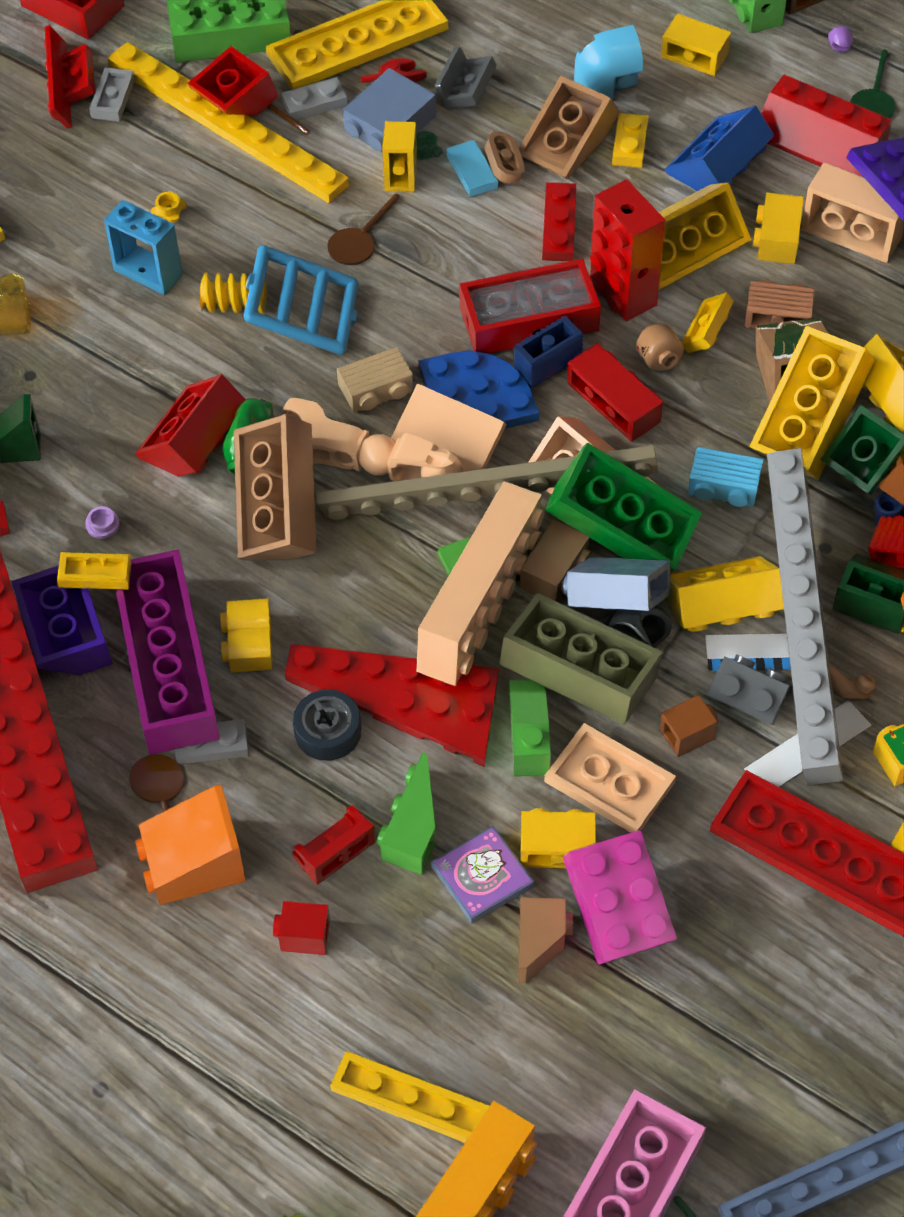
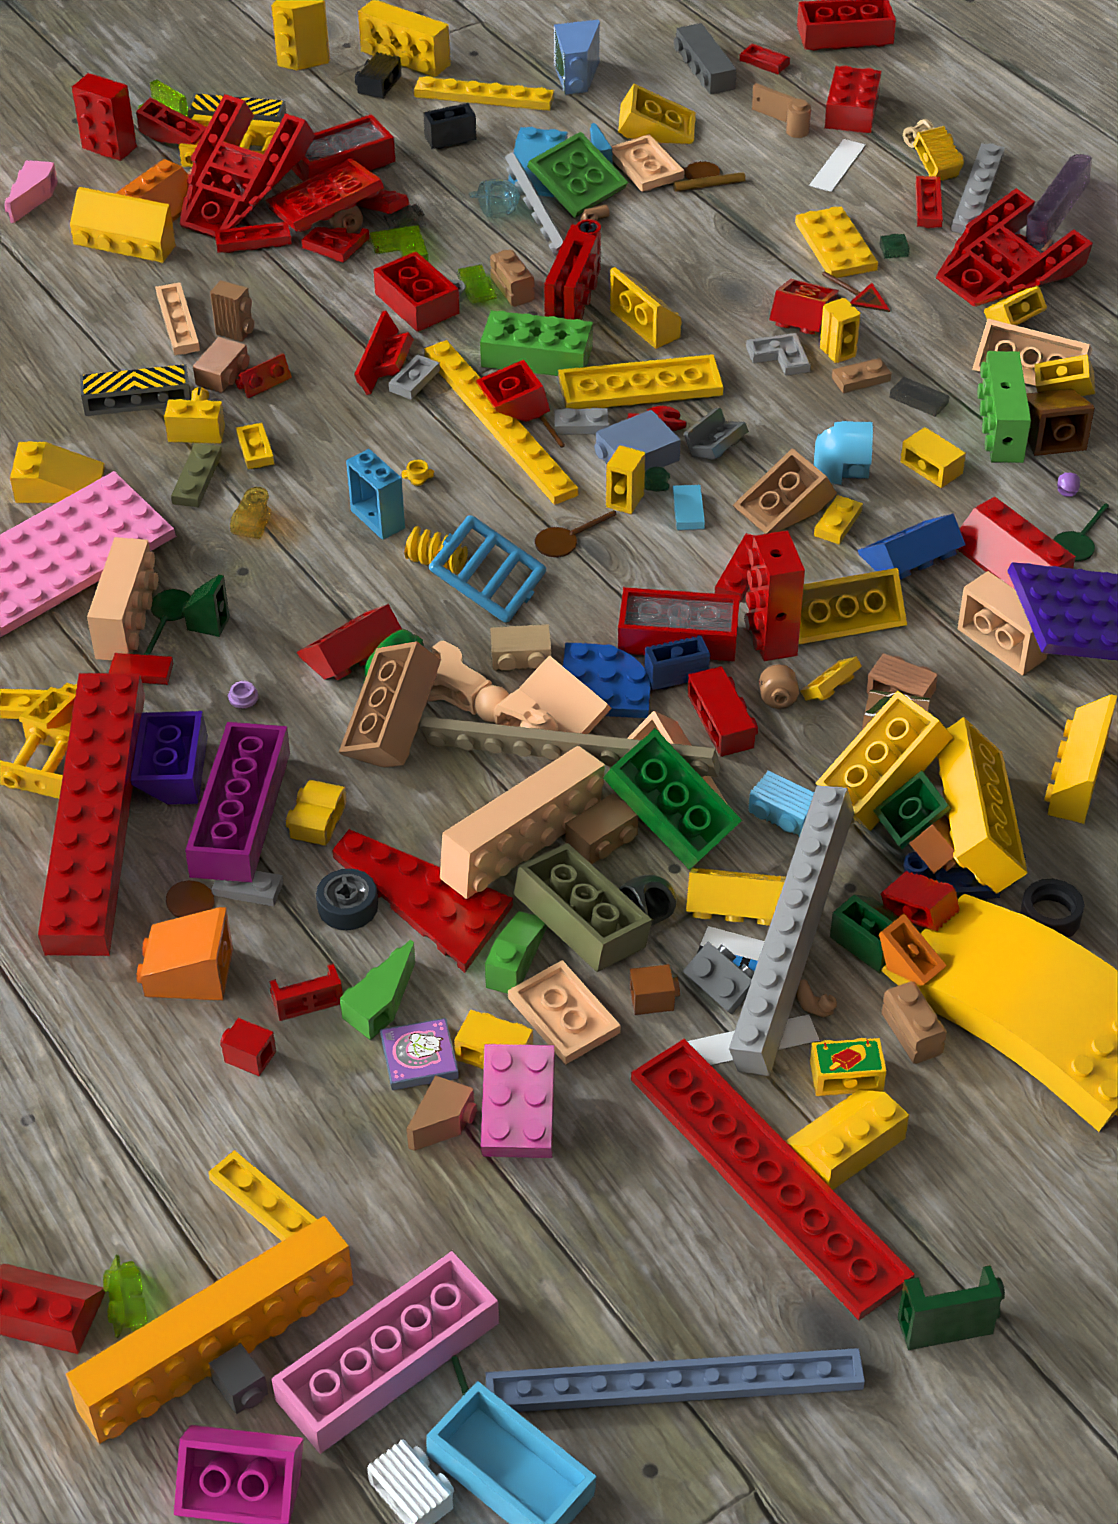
camera: 20 degrees right, 10 degrees down
yellow plate [57,552,132,590] -> none
medium nougat plate [485,131,525,184] -> none
brick [563,557,671,611] -> none
yellow brick [753,192,804,264] -> none

